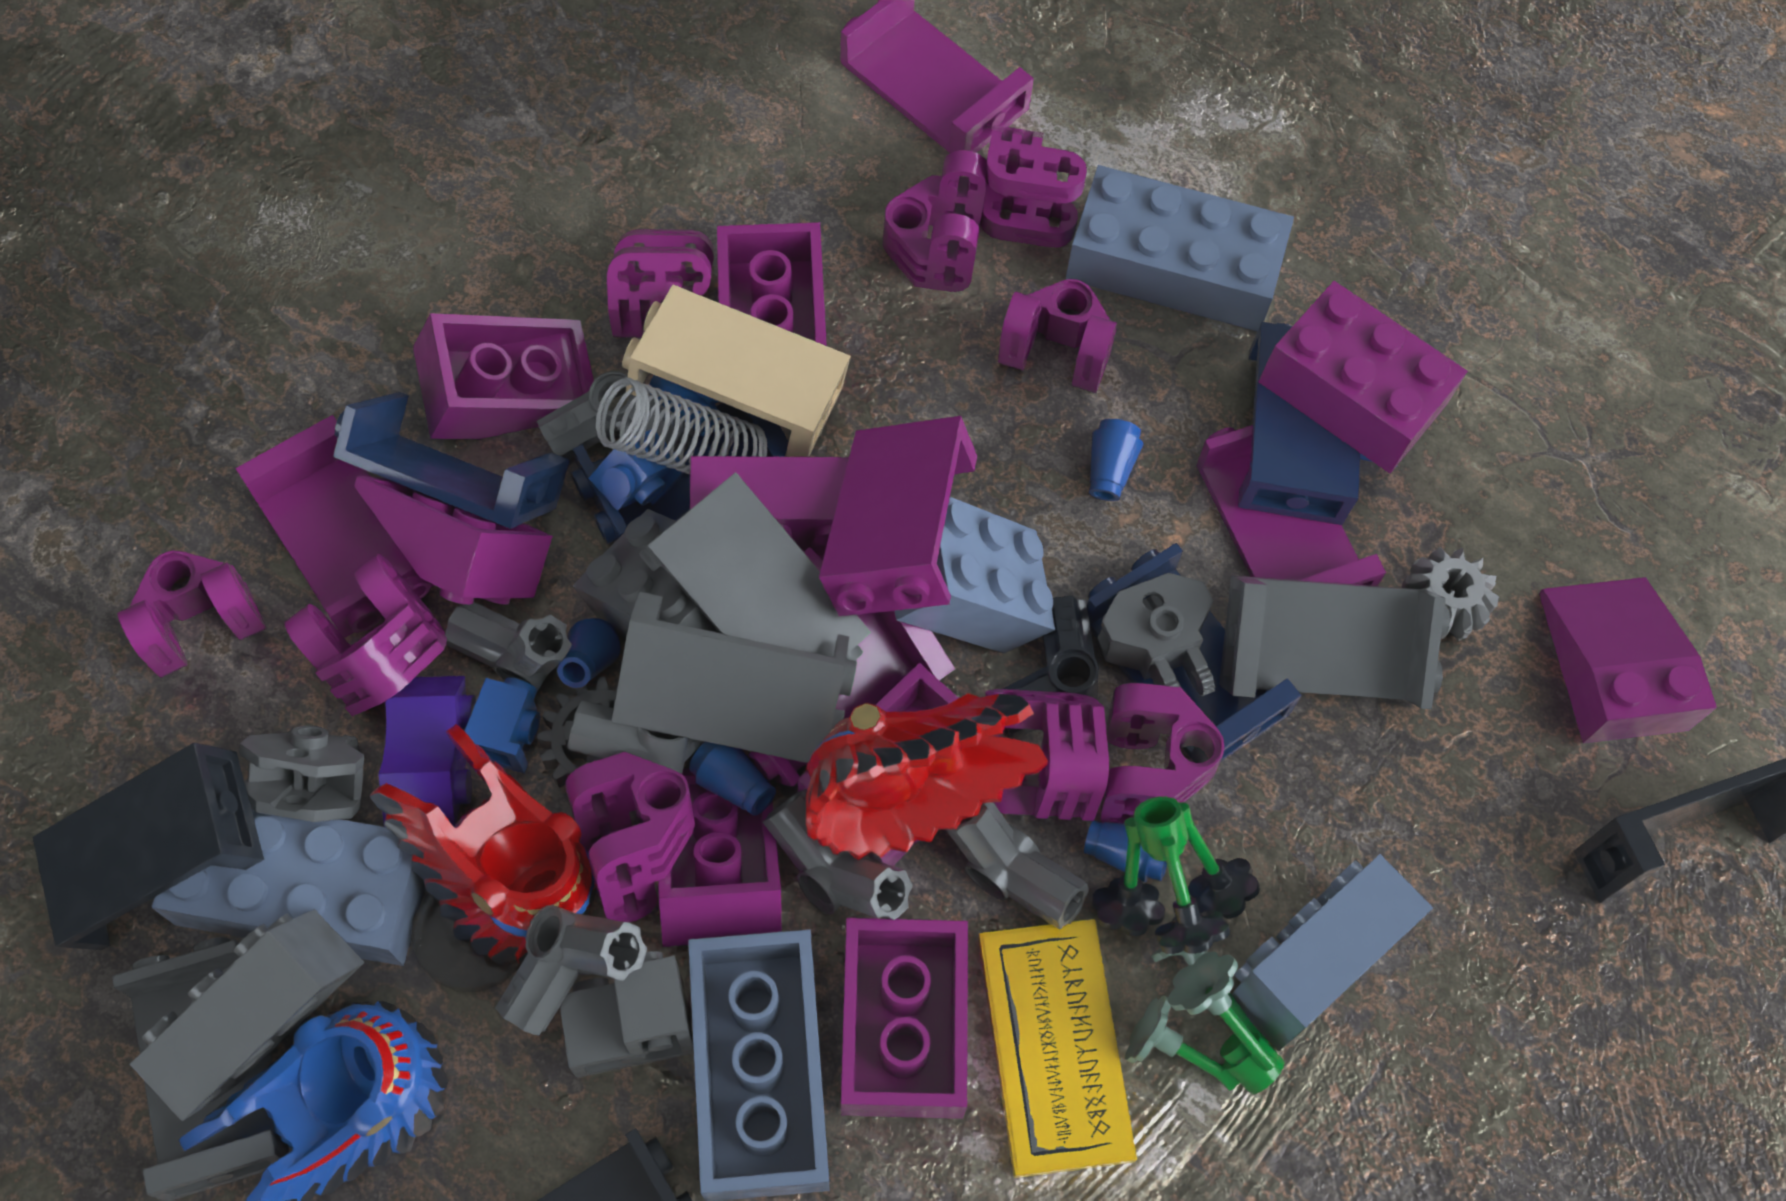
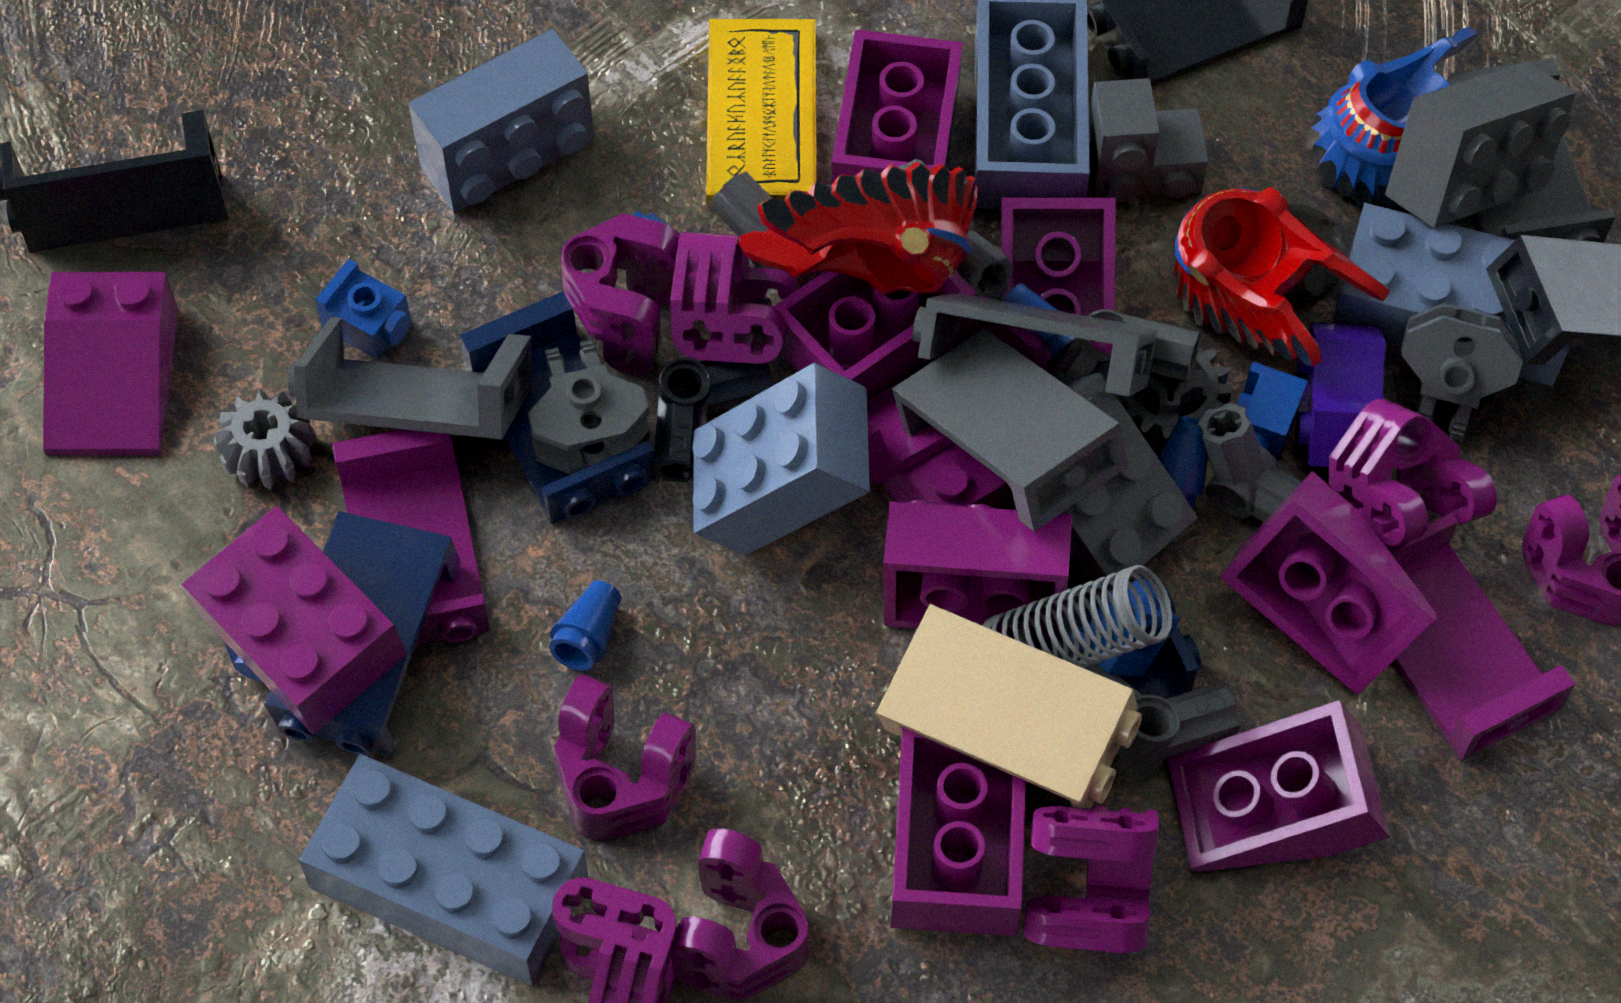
camera: 170 degrees left, 5 degrees down
dark blue panel [333,392,570,529] -> none
dark grey piece [495,905,647,1036] -> none
magenta piece [565,752,695,923] -> none
magenta panel [819,416,977,616] -> none
black plant [1092,796,1260,954] -> none
plant [1125,948,1285,1094] -> none
none -> blue brick [315,259,411,360]

